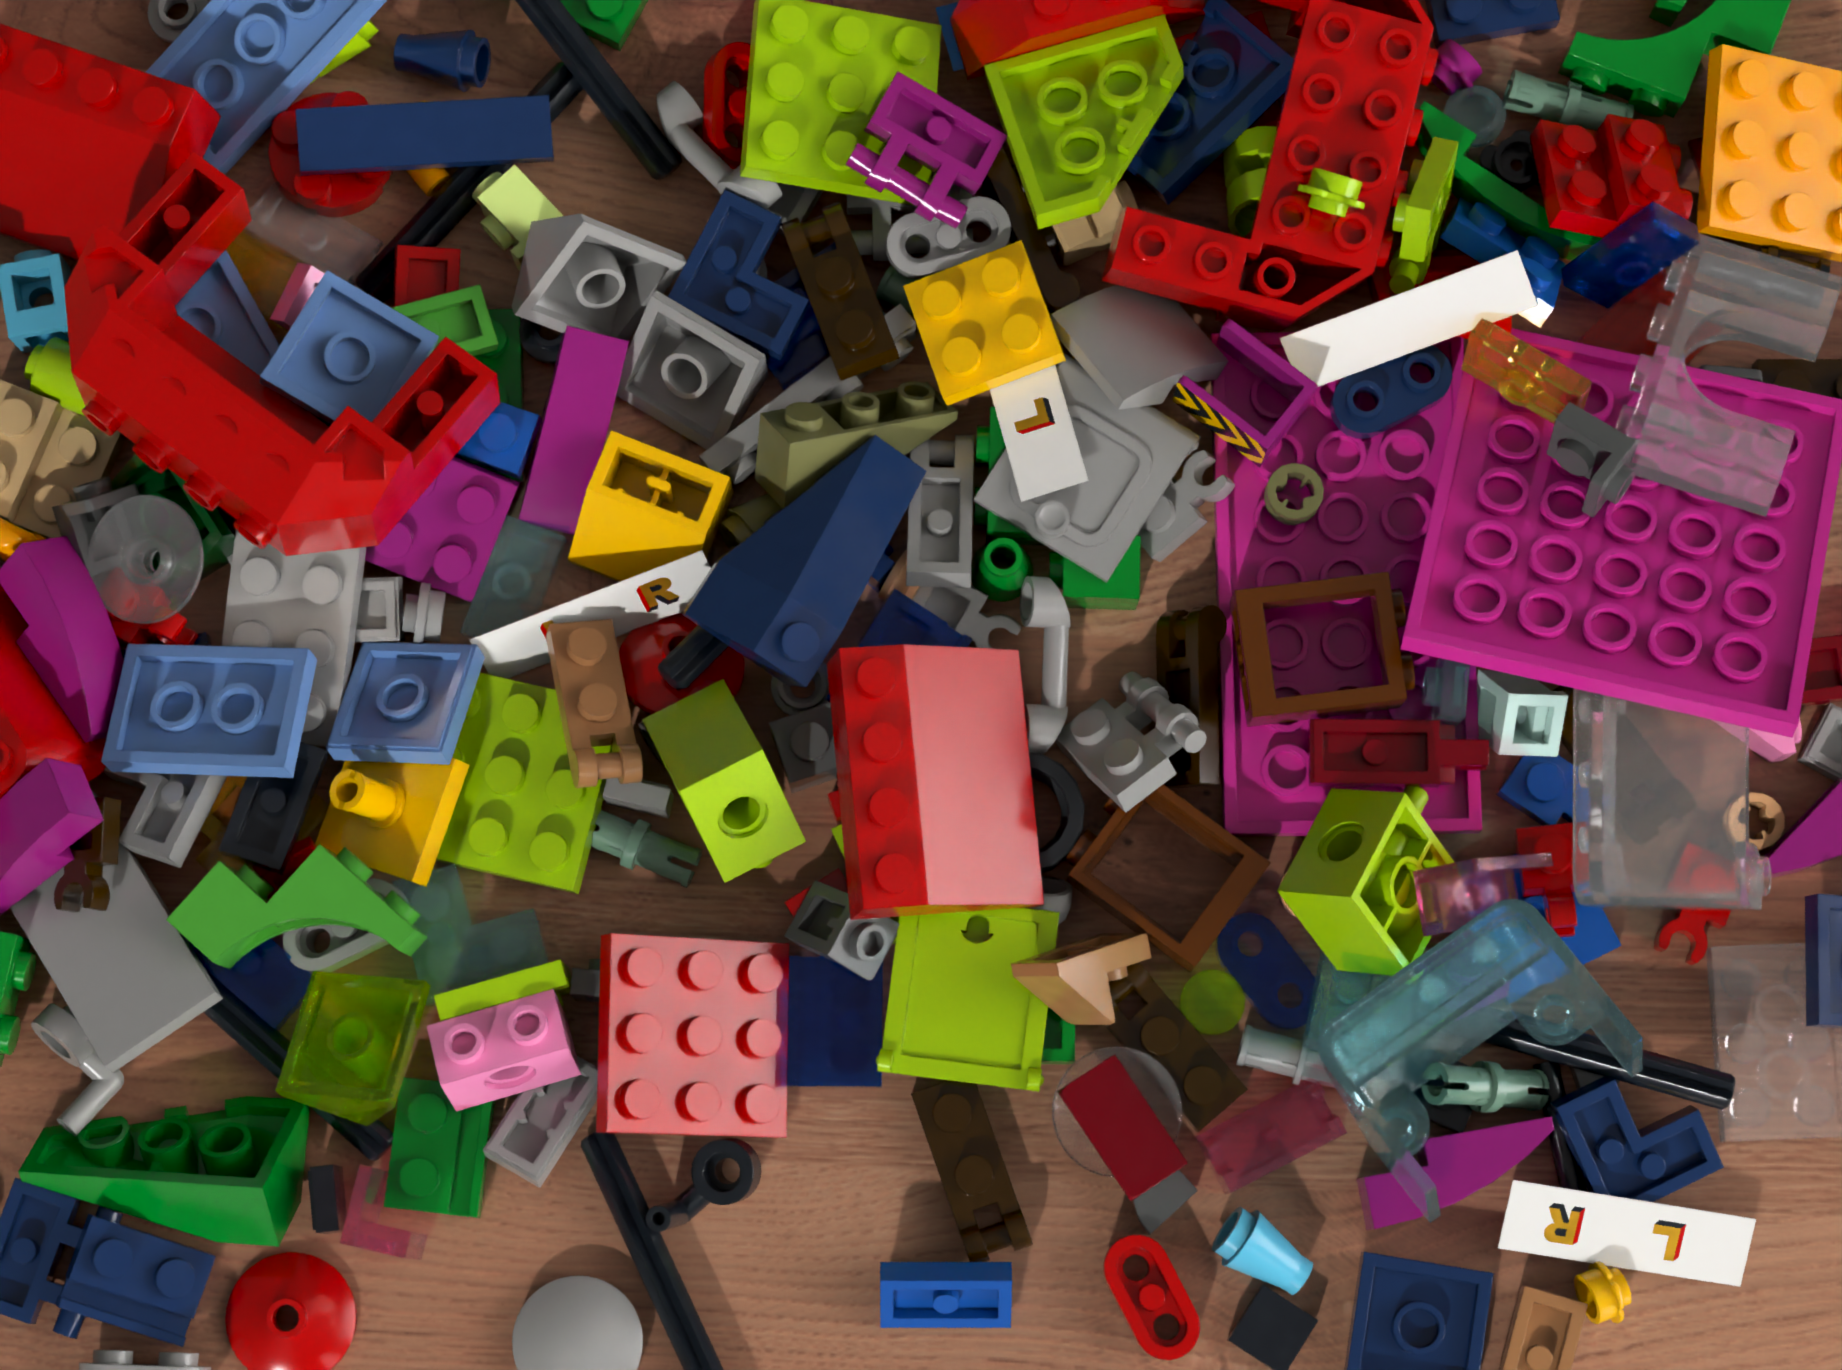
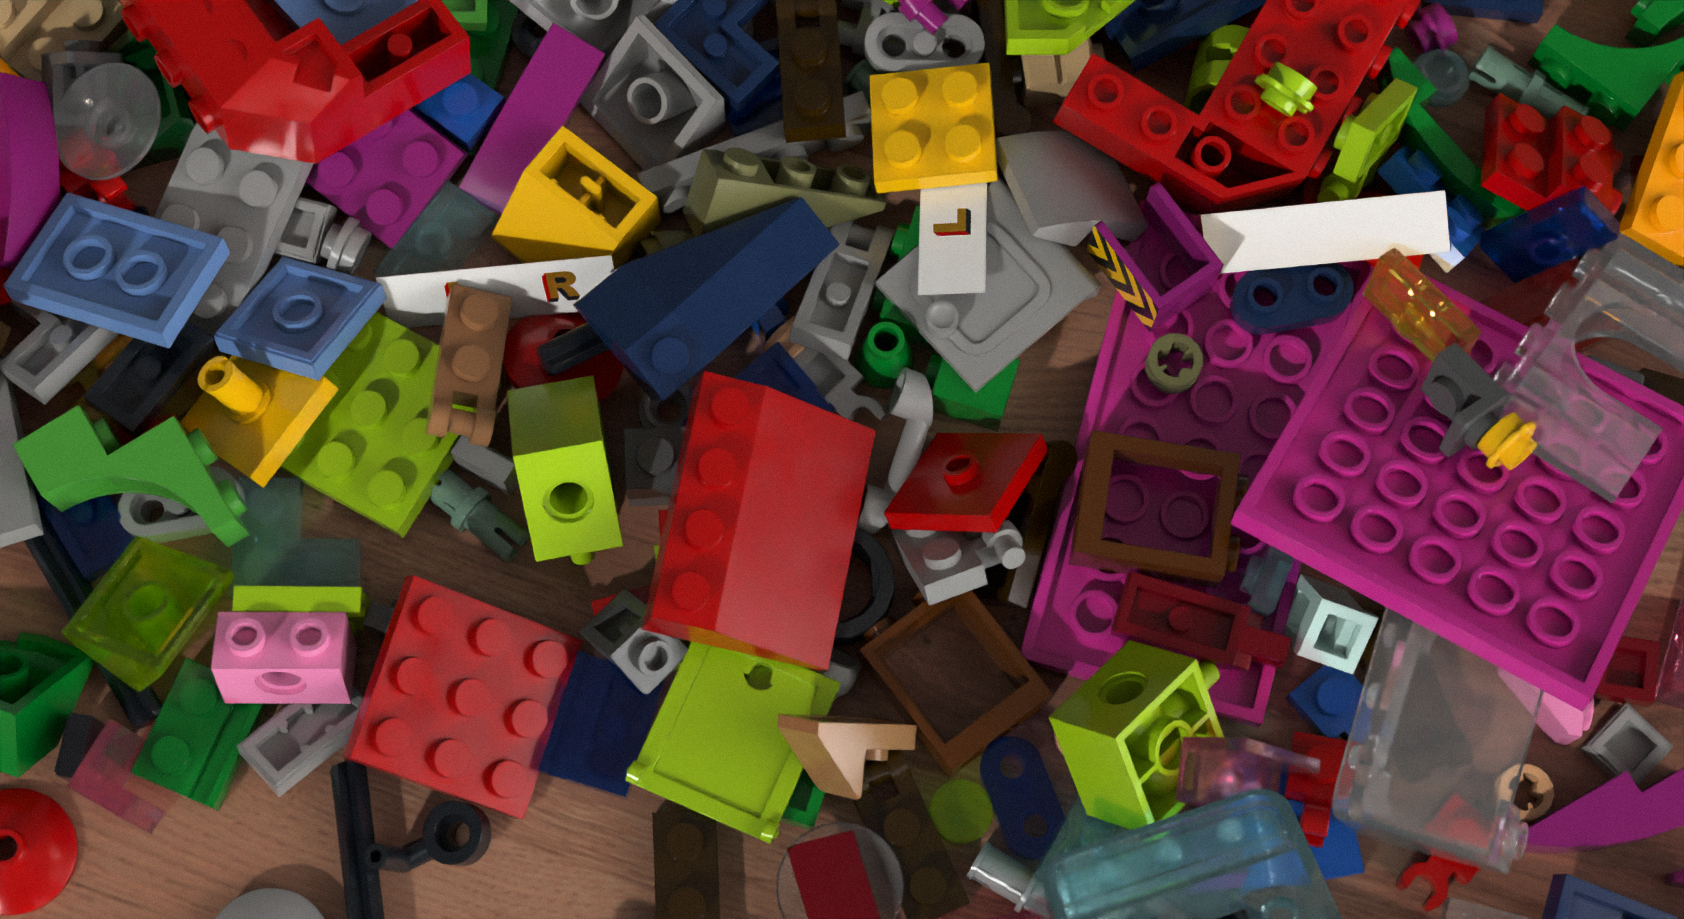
camera: 15 degrees right, 5 degrees down
light grey plate [1137,450,1235,562] -> none
black plate [1479,130,1540,193] -> none
none -> red plate [884,433,1049,533]
none -> yellow plate [1477,412,1537,470]

